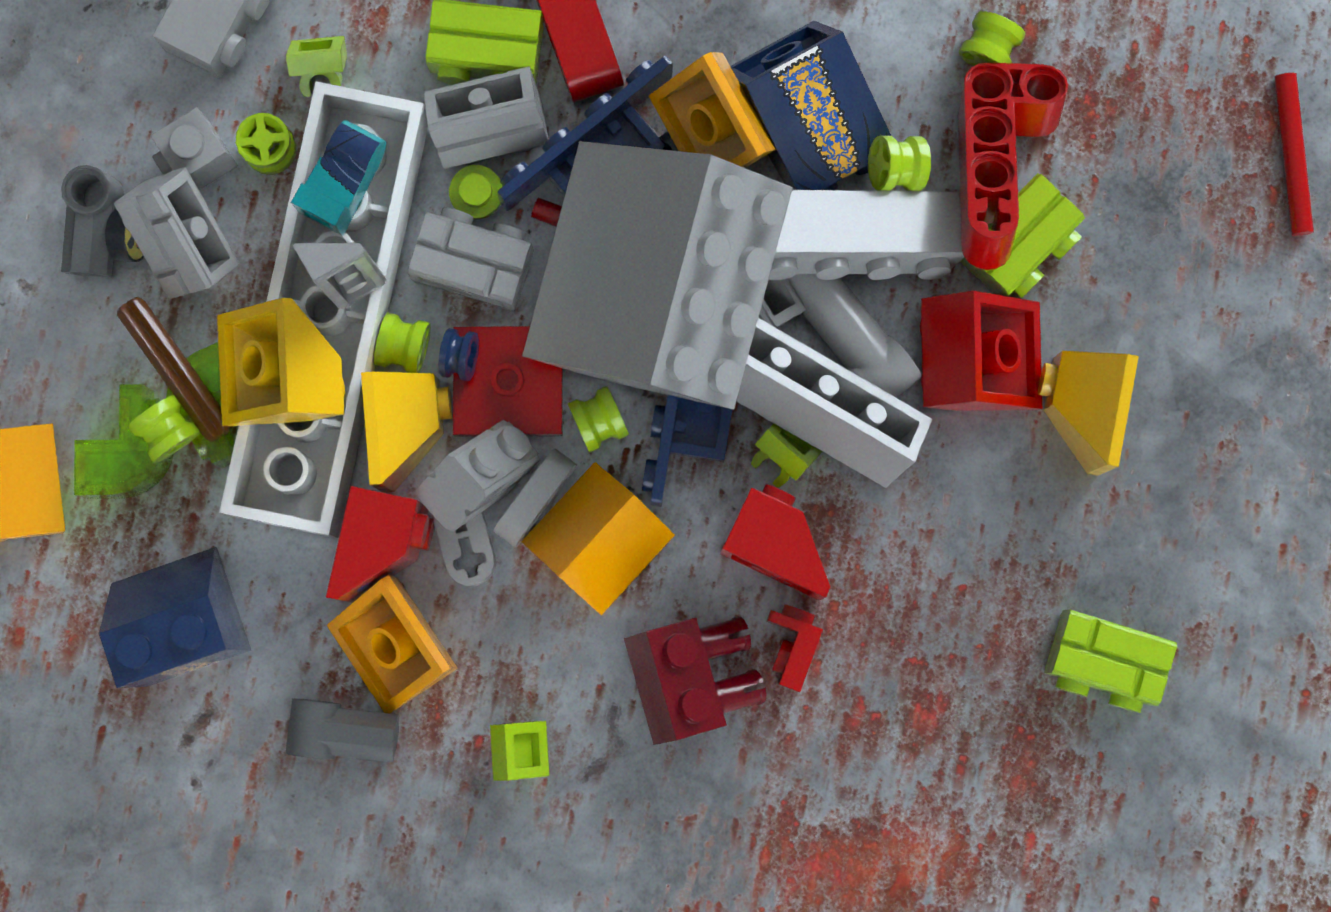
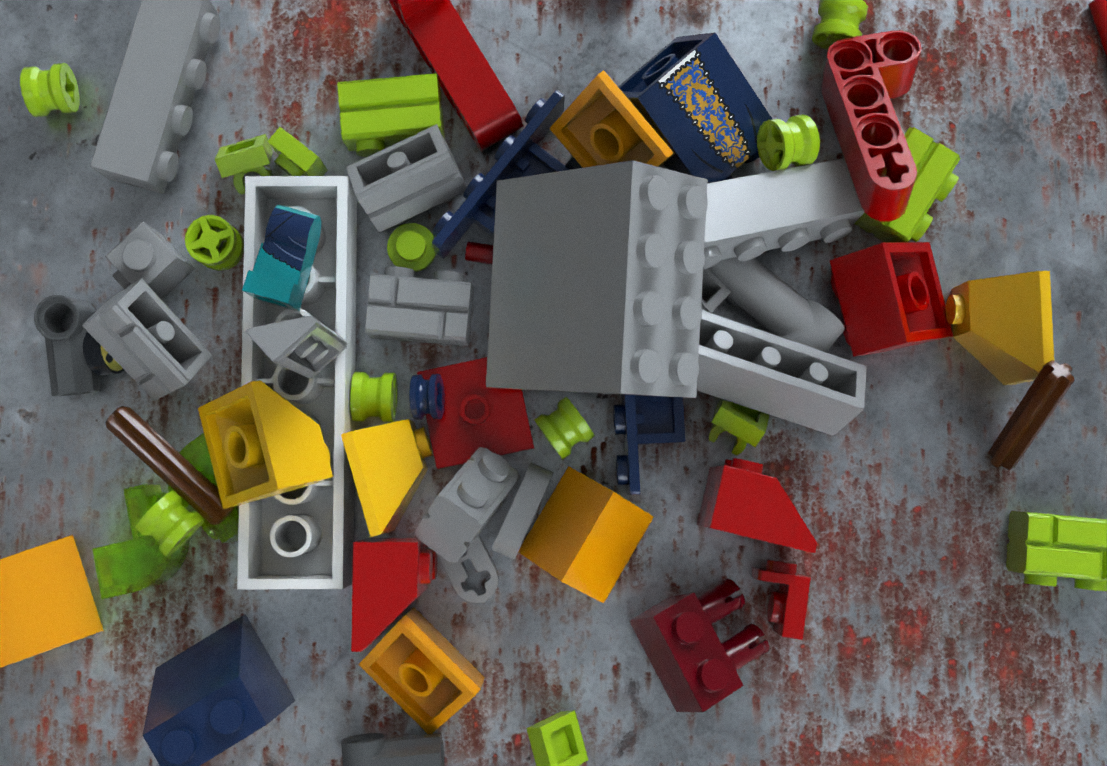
camera: 15 degrees left, 0 degrees up
none -> lime plate [267,127,328,176]
none -> reddish brown axle [989,360,1075,470]

